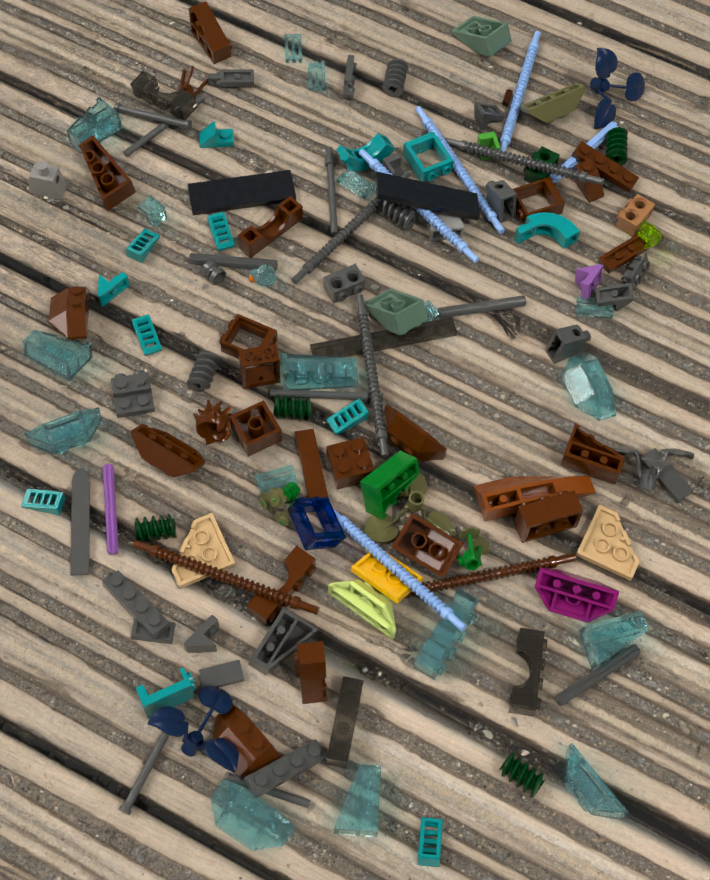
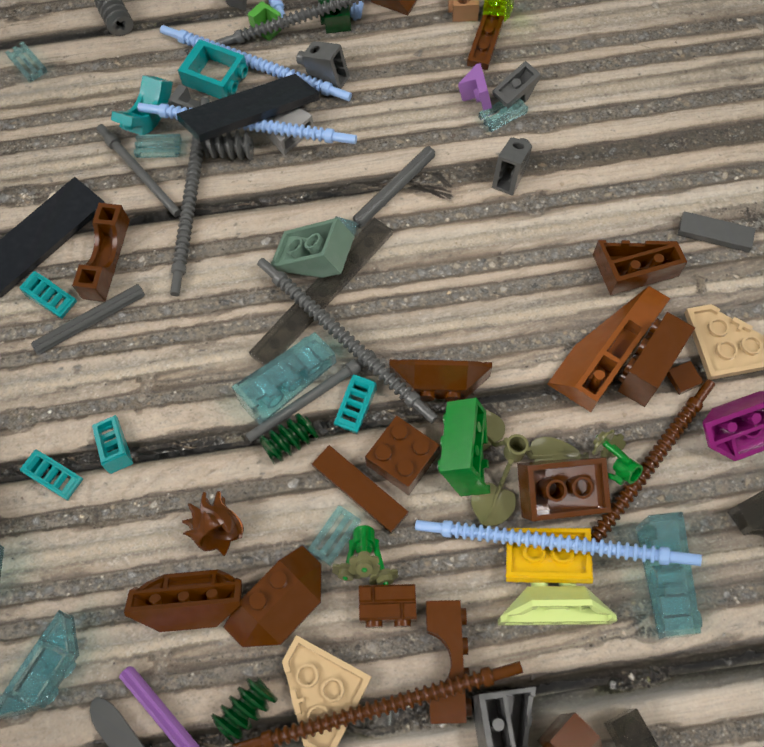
camera: 30 degrees left, 5 degrees up
dark grey plate [111,370,155,418] -> none
dark grey piece [187,350,221,392] -> none
dark grey wheel [201,260,226,285] -> none
reddish brown window [219,314,278,367] -> none
reddish brown brick [230,400,282,457] -> none
reddish brown window [238,344,280,389] -> none
clear light blue animal [249,264,276,286] -> none
clear blue window [287,496,346,550] -> none
dark grey brick [323,264,366,303] -> none
dark grey hinge [343,55,357,99] -> none
reddish brown window [513,177,565,224] -> none
teal arch [514,212,580,249] -> none
clear light blue wedge [561,353,616,421] -> none
dark grey plant [610,446,695,490] -> none
dark grey hinge [621,253,650,291] -> none
none -> teal slope [92,415,133,474]
none -> reddish brown wedge [223,545,322,648]
none -> reddish brown brick [359,584,417,628]
none -> reddish brown tile [667,361,704,395]

